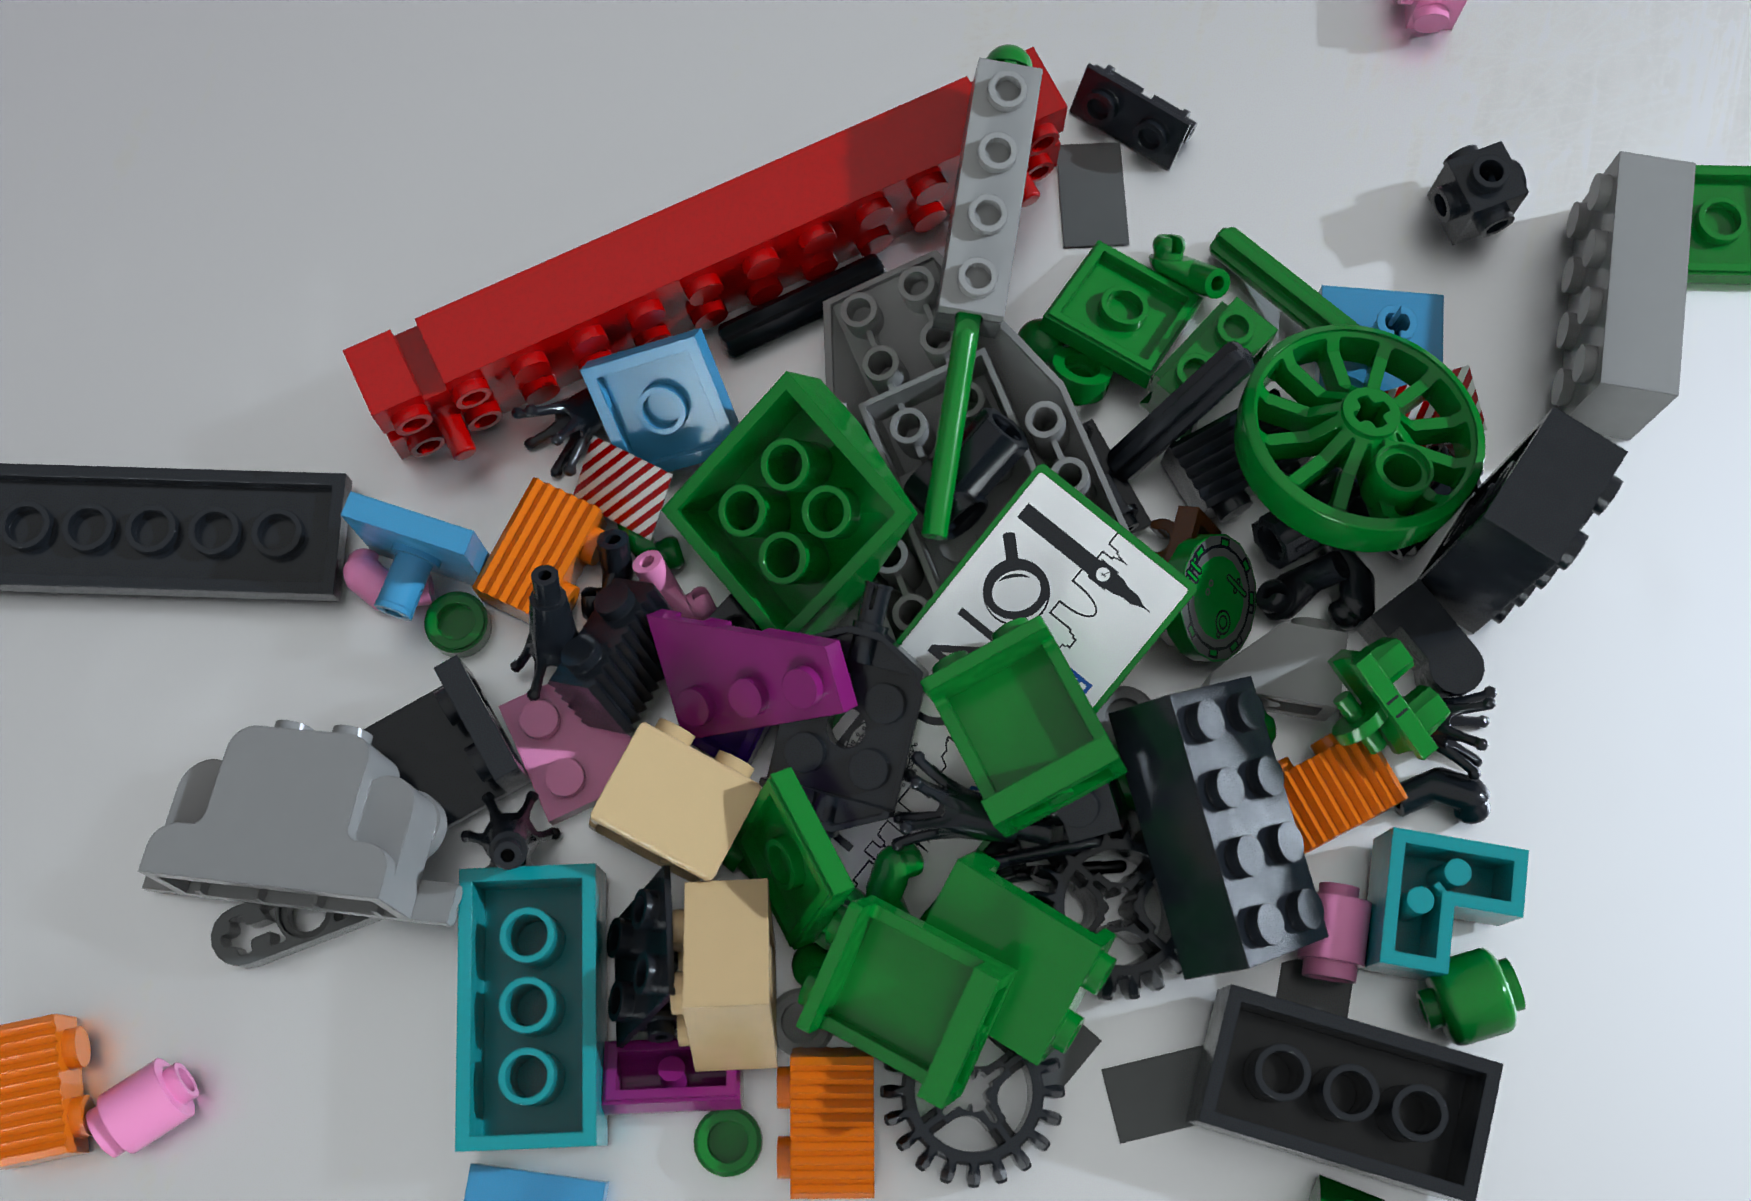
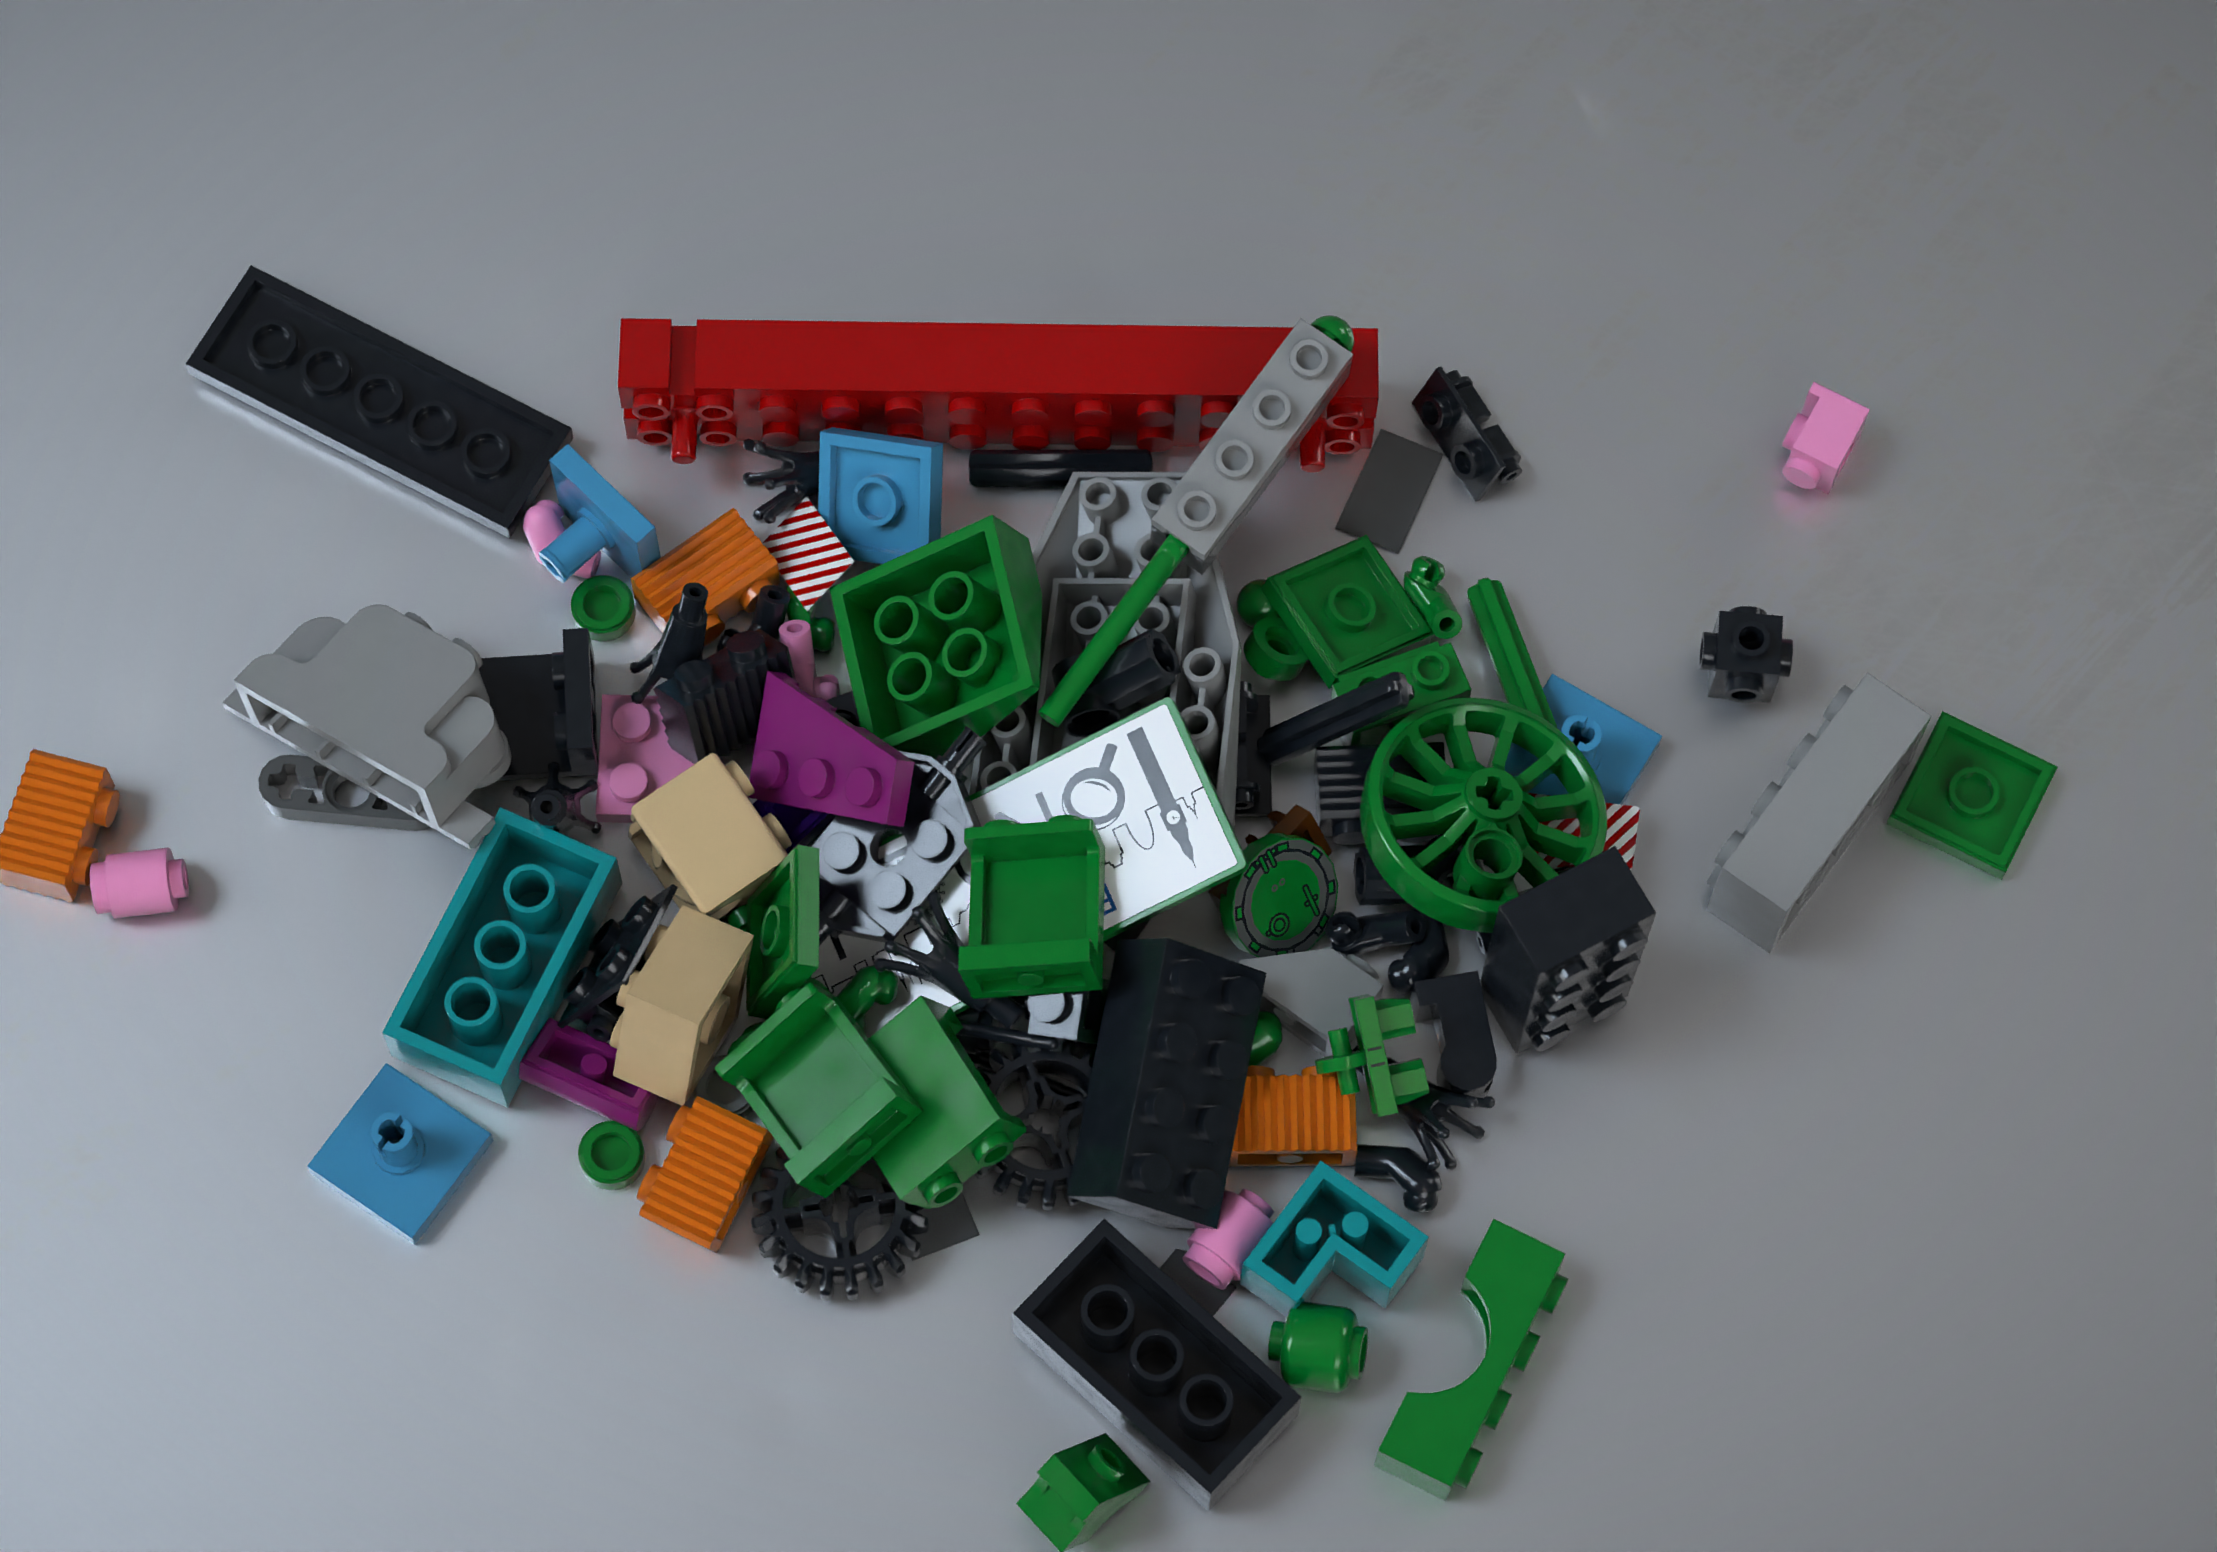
camera: 25 degrees right, 5 degrees down
dark grey sticker [1101,1045,1204,1144] -> none
none -> green arch [1374,1219,1569,1501]

